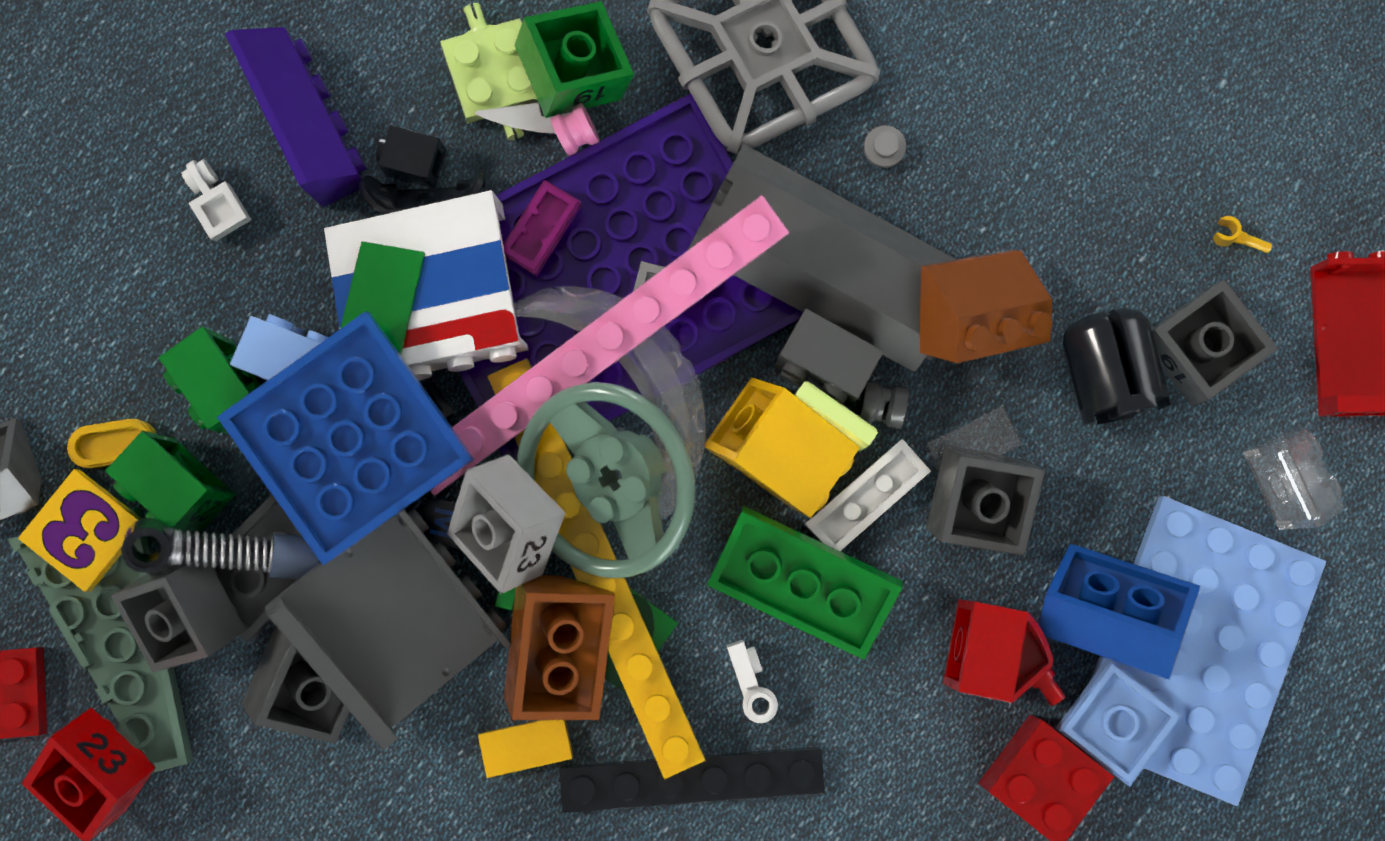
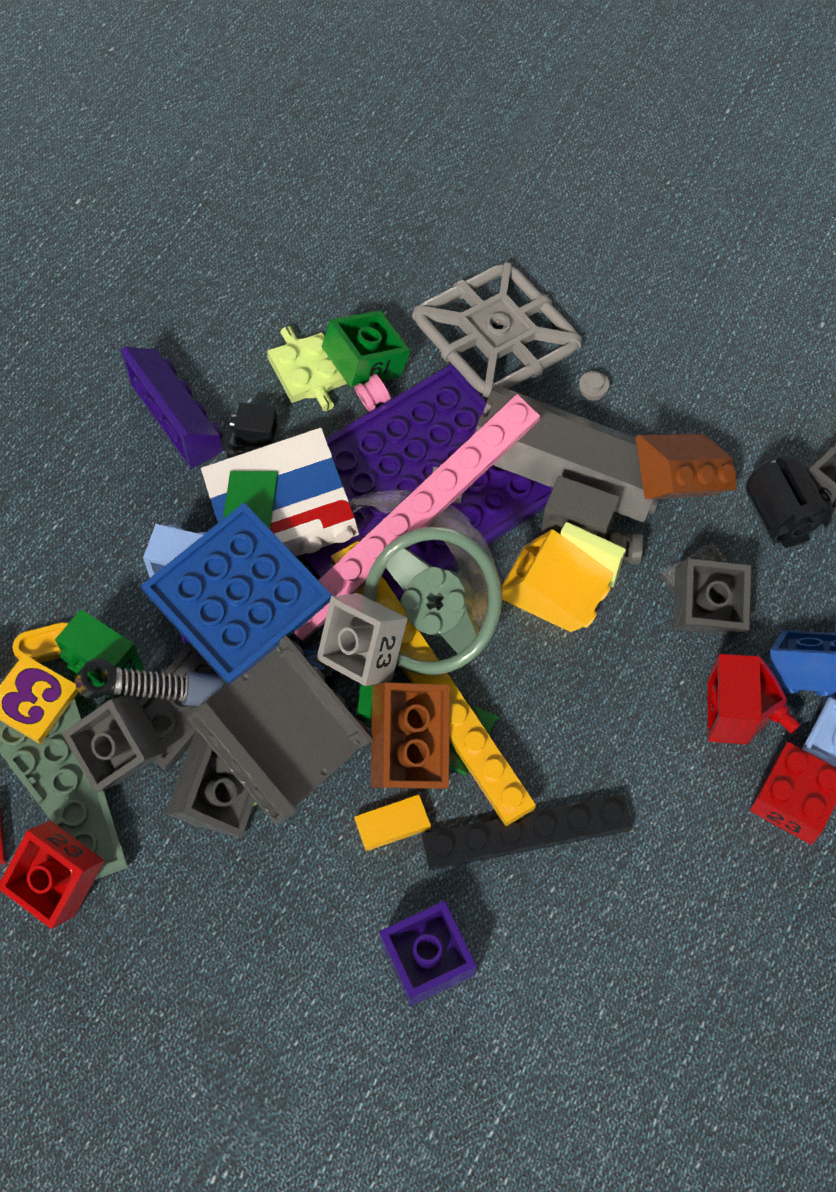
camera: 10 degrees left, 20 degrees down
green brick [158,326,263,435] -> none
white plate [181,159,251,241] -> none
white sticker [475,103,569,134] -> none
magenta plate [503,180,582,277] -> none
green plate [707,506,903,660] -> none
white plate [726,640,778,723] -> none
white plate [805,439,931,551] -> none

